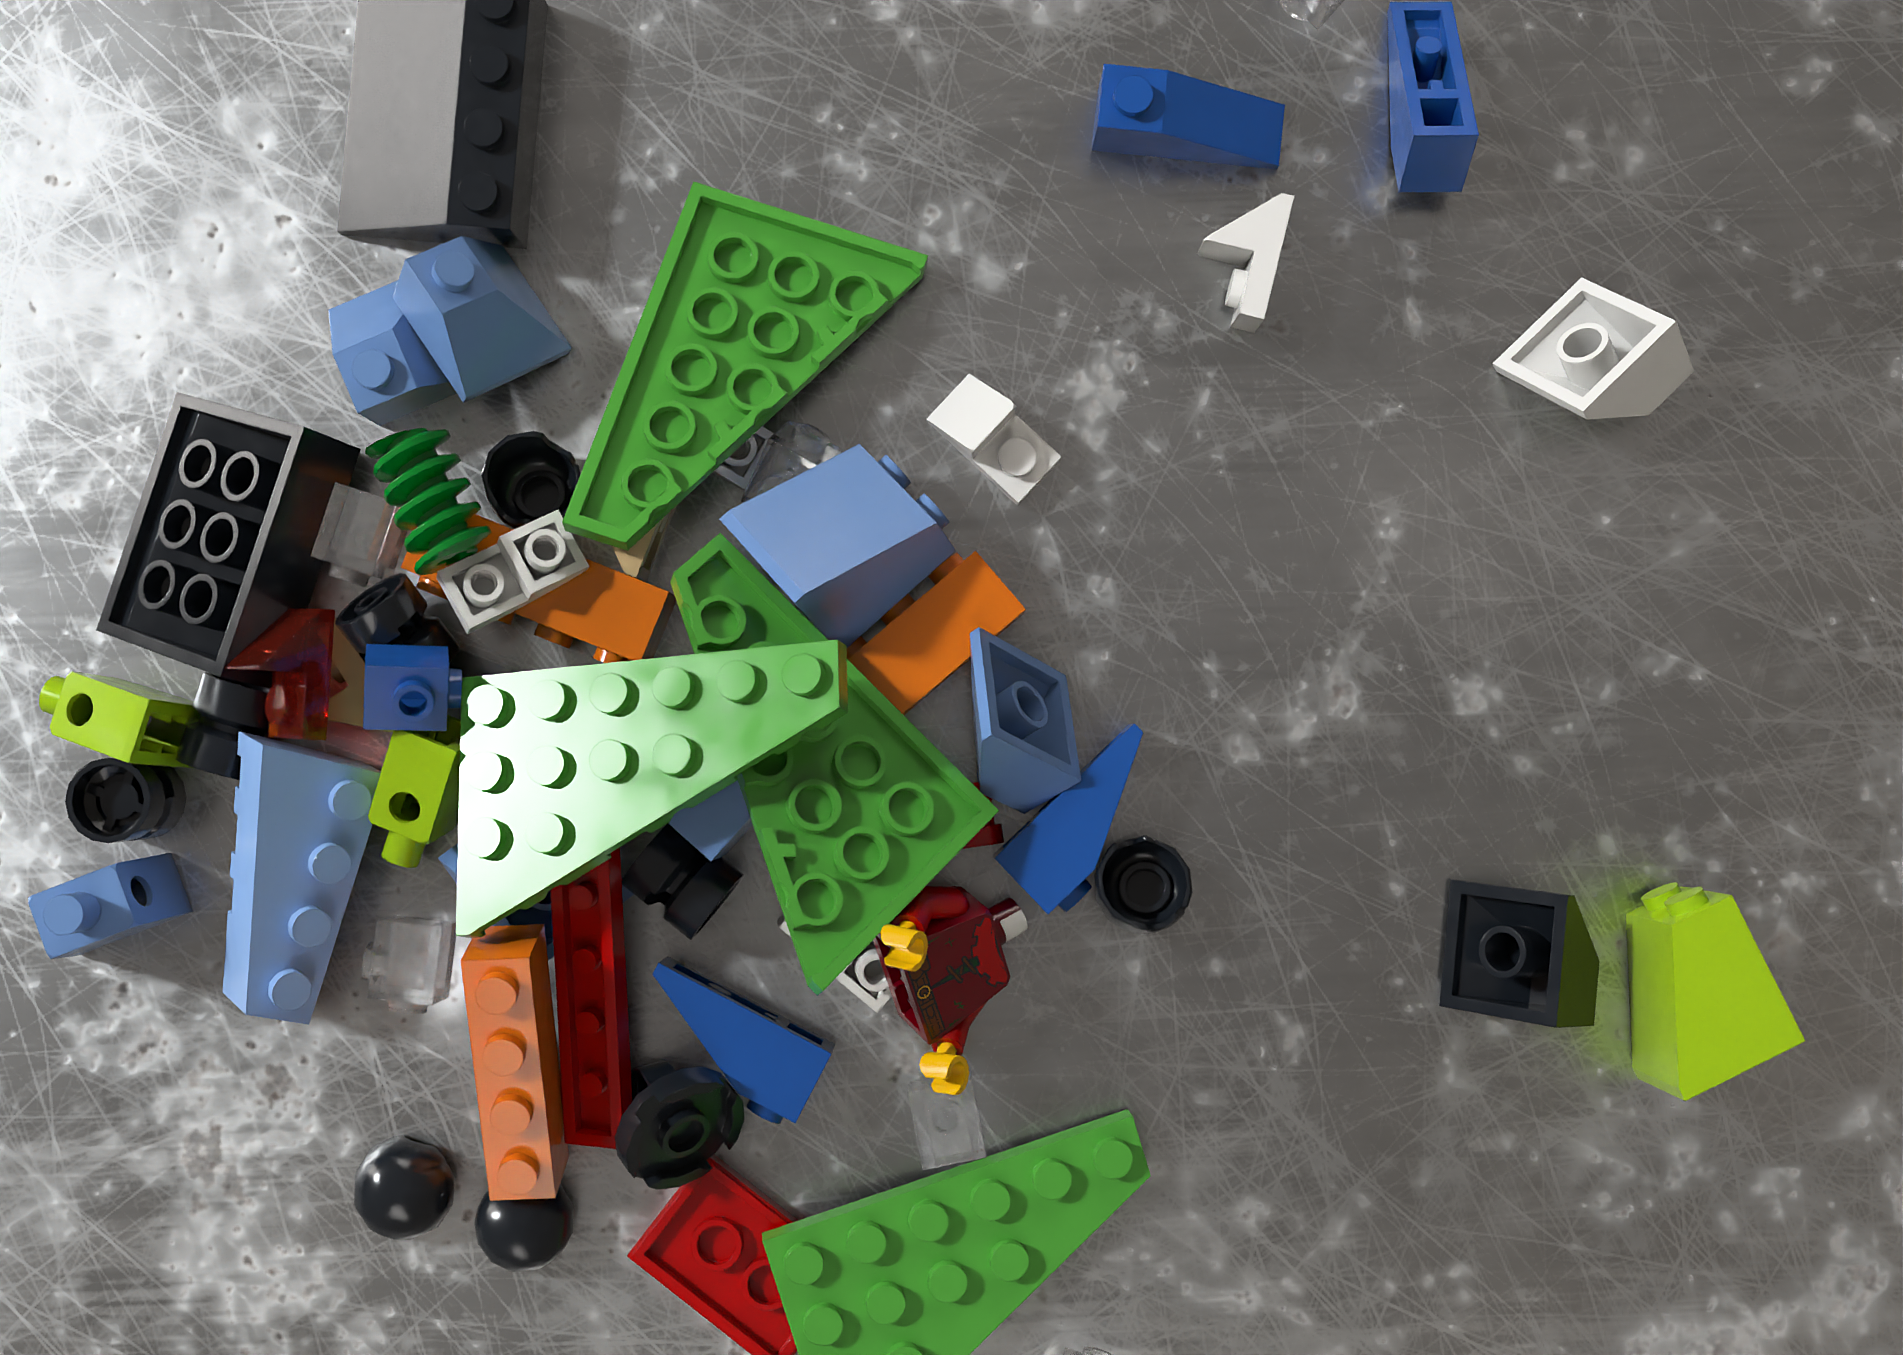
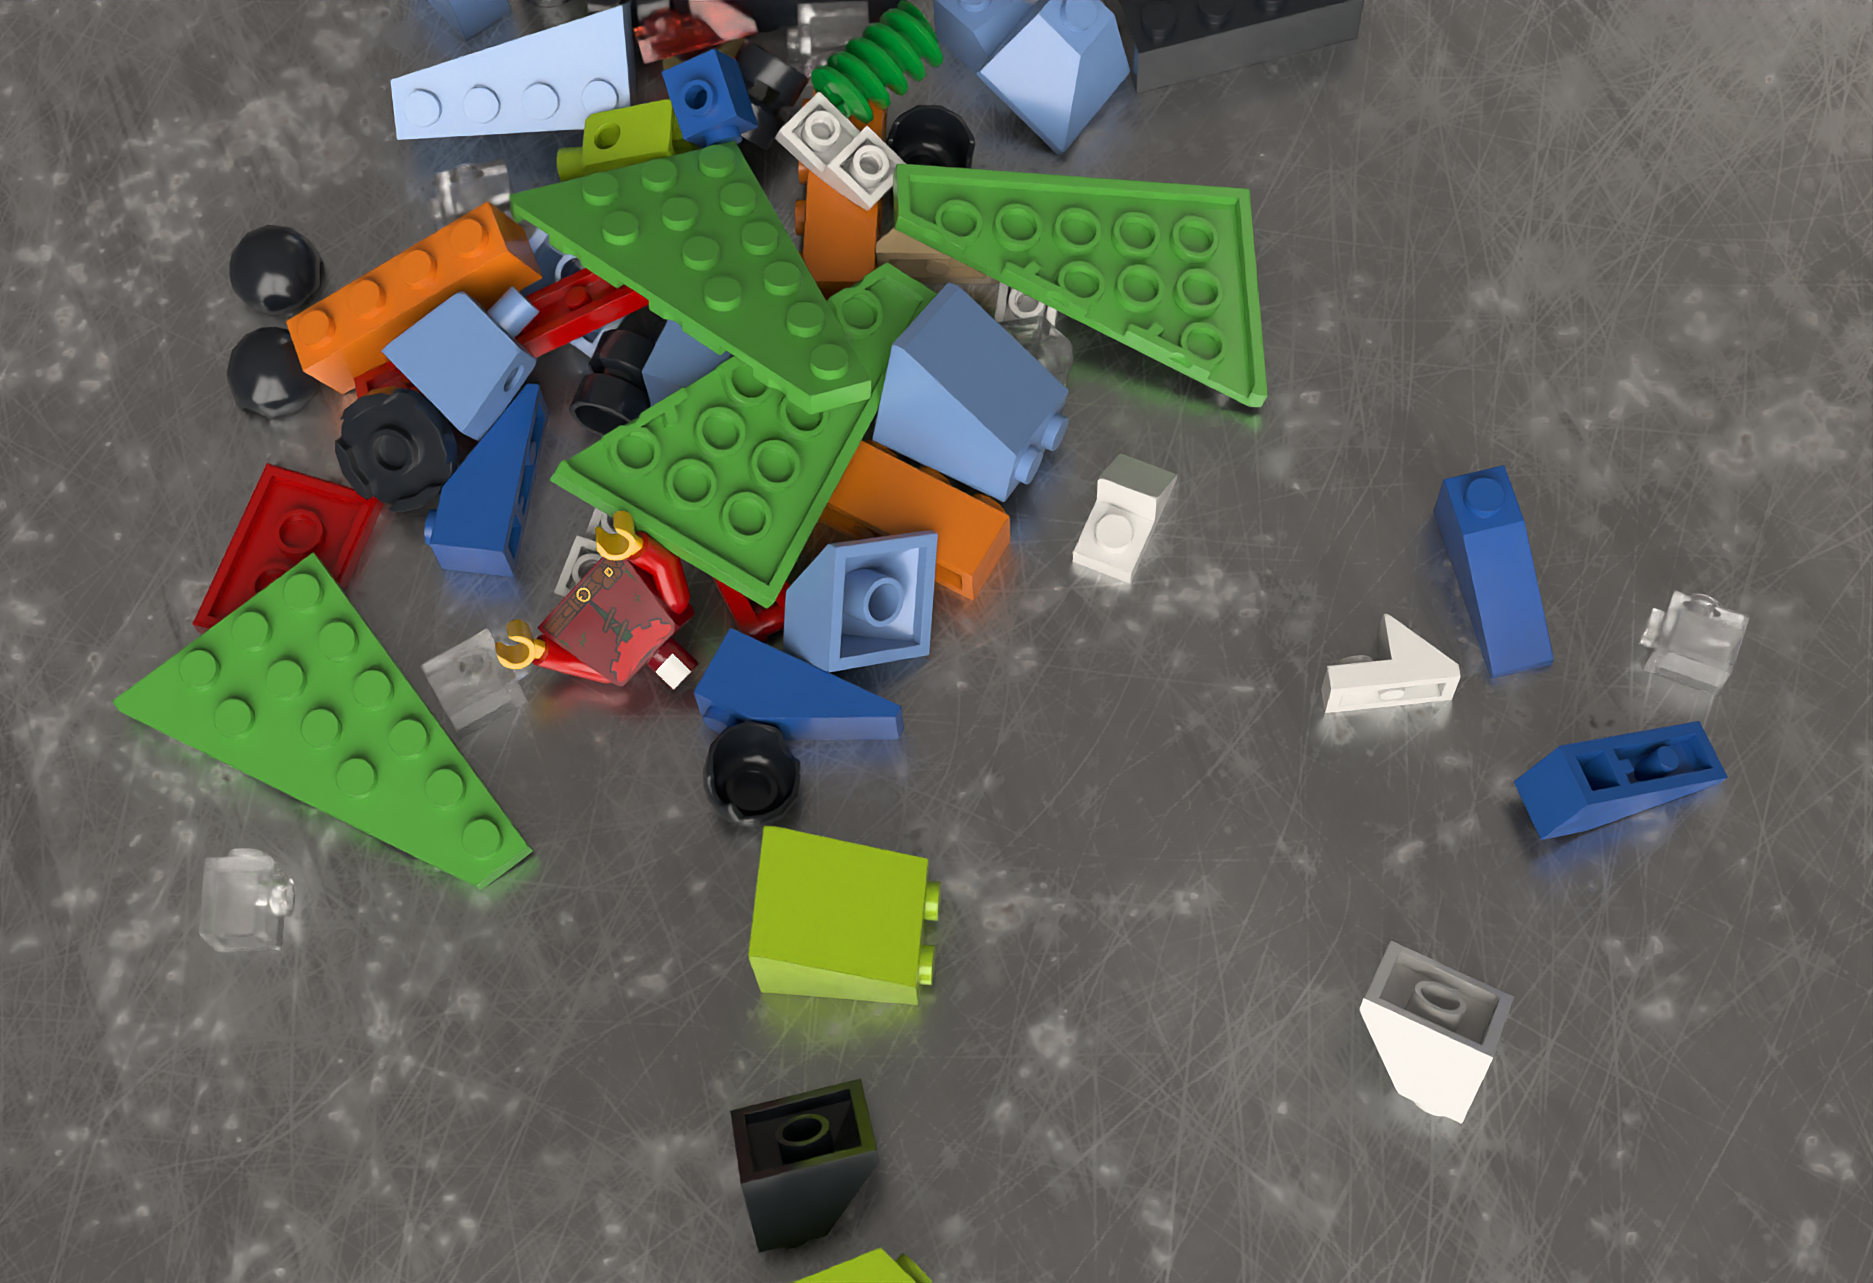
camera: 75 degrees right, 20 degrees down
none -> medium blue torso [382,285,540,441]
none -> lime slope [748,826,941,1005]

